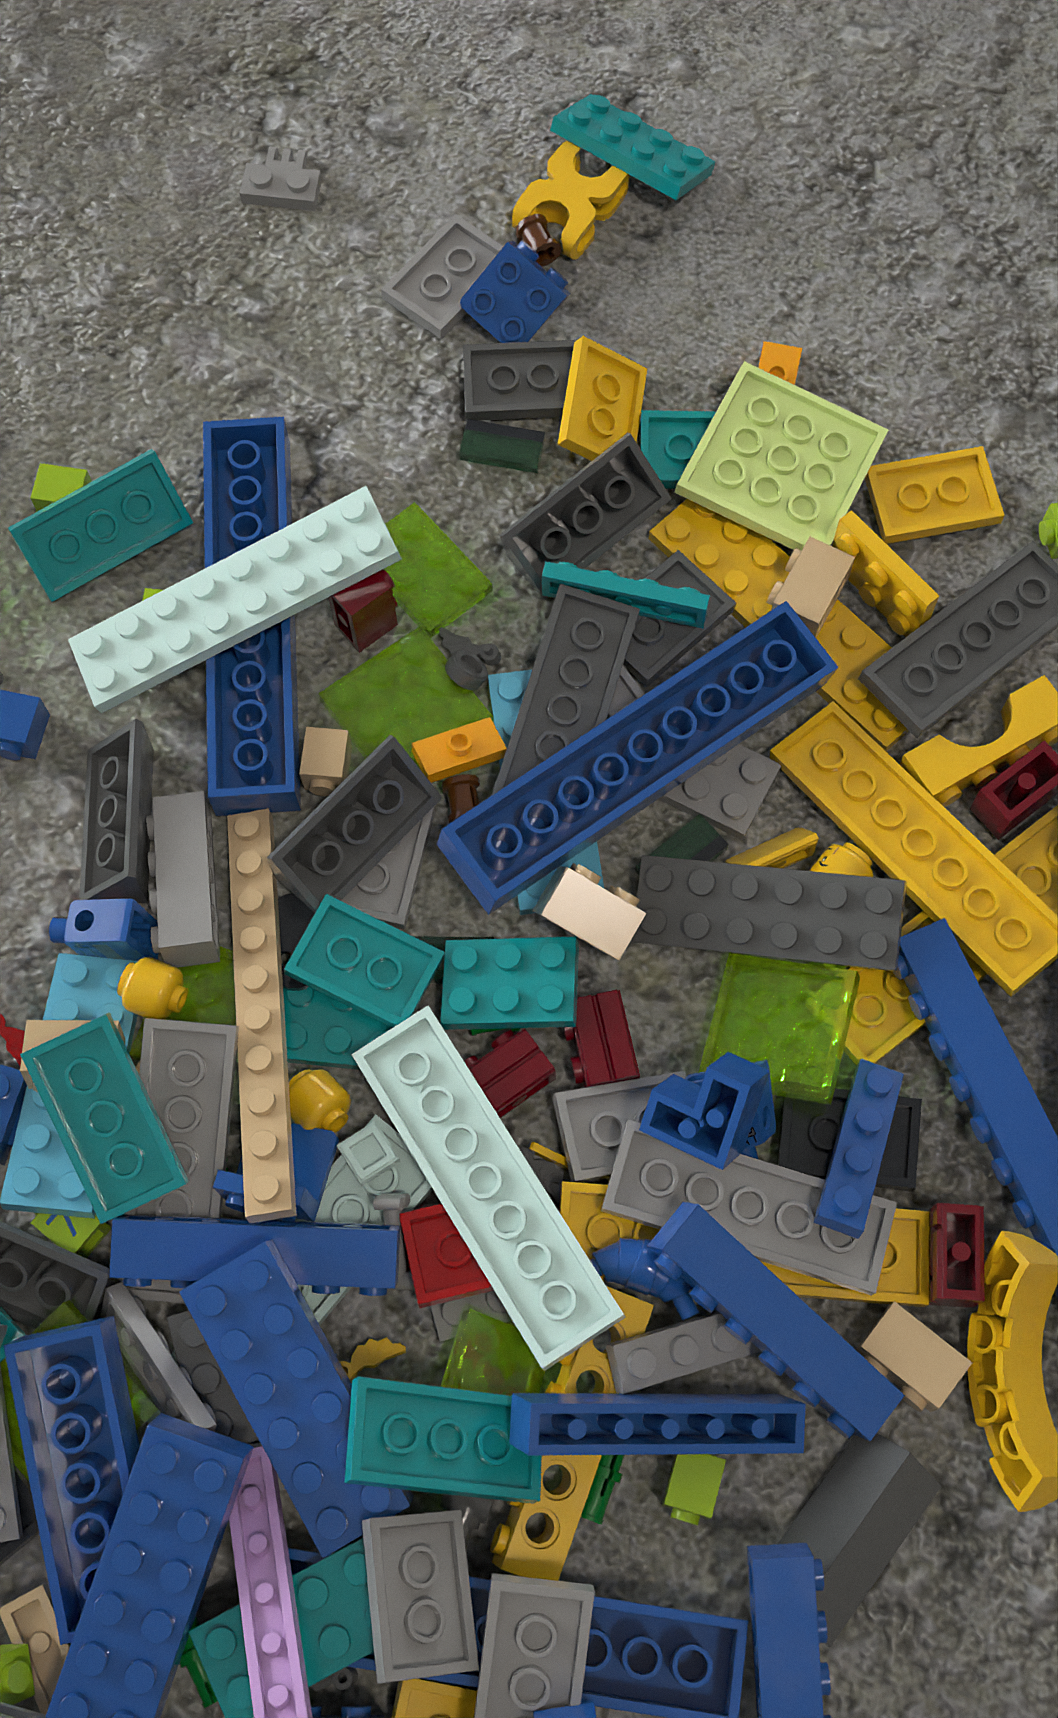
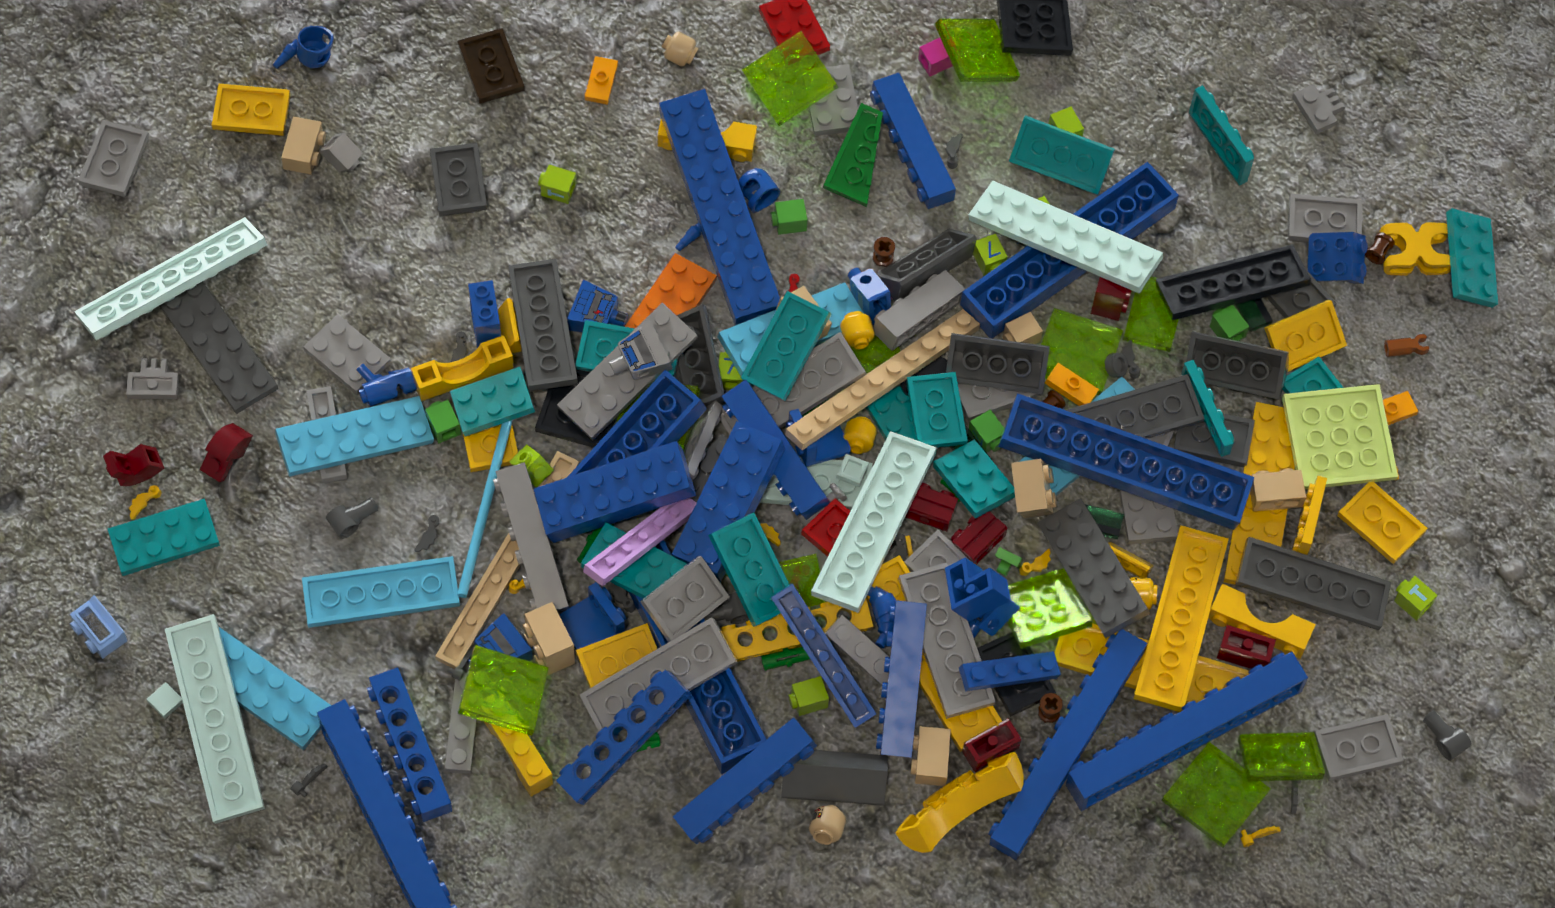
camera: 50 degrees right, 5 degrees down
none -> tan head [809,805,846,845]
none -> reddish brown bush [873,237,895,267]
none -> bright green brick [968,409,1004,453]
none -> lime brick [973,233,1008,276]
none -> bright green tile [995,547,1023,576]
none -> yellow piece [1019,549,1051,576]
none -> reddish brown bush [1038,693,1063,723]
none -> black plate [1156,244,1311,320]
none -> teal plate [1189,85,1254,186]
none -> bright green brick [1210,305,1249,341]
none -> dark orange bar [1384,334,1429,357]

